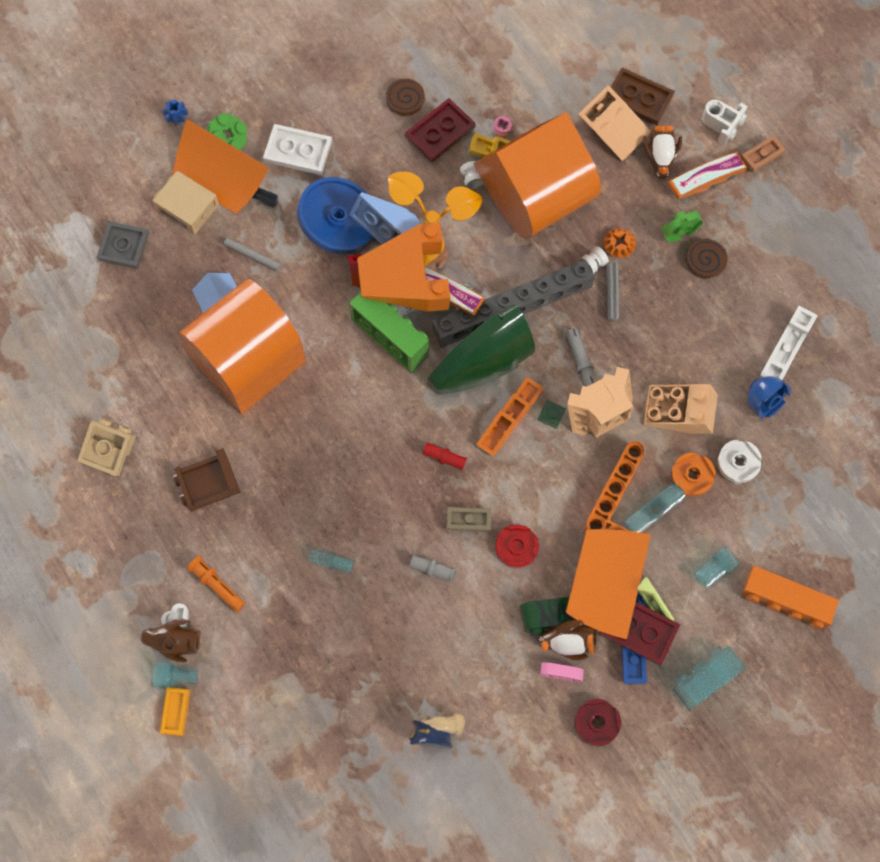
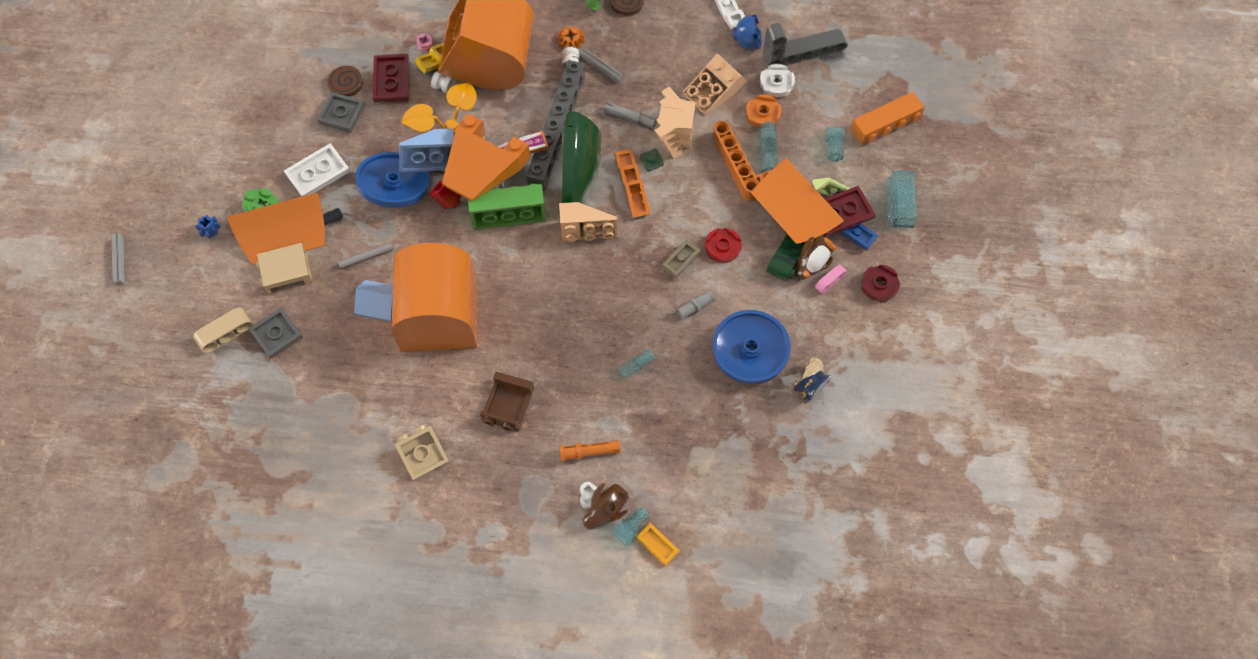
camera: 50 degrees left, 5 degrees down
red pin [422,442,467,471] -> none
none -> light grey axle [111,234,125,285]
none -> tan beam [193,308,252,353]
none -> dark grey plate [317,92,365,133]
none -> light nougat slope [559,202,617,242]
none -> blue dish [712,310,791,384]
none -> dark grey beam [763,23,848,66]

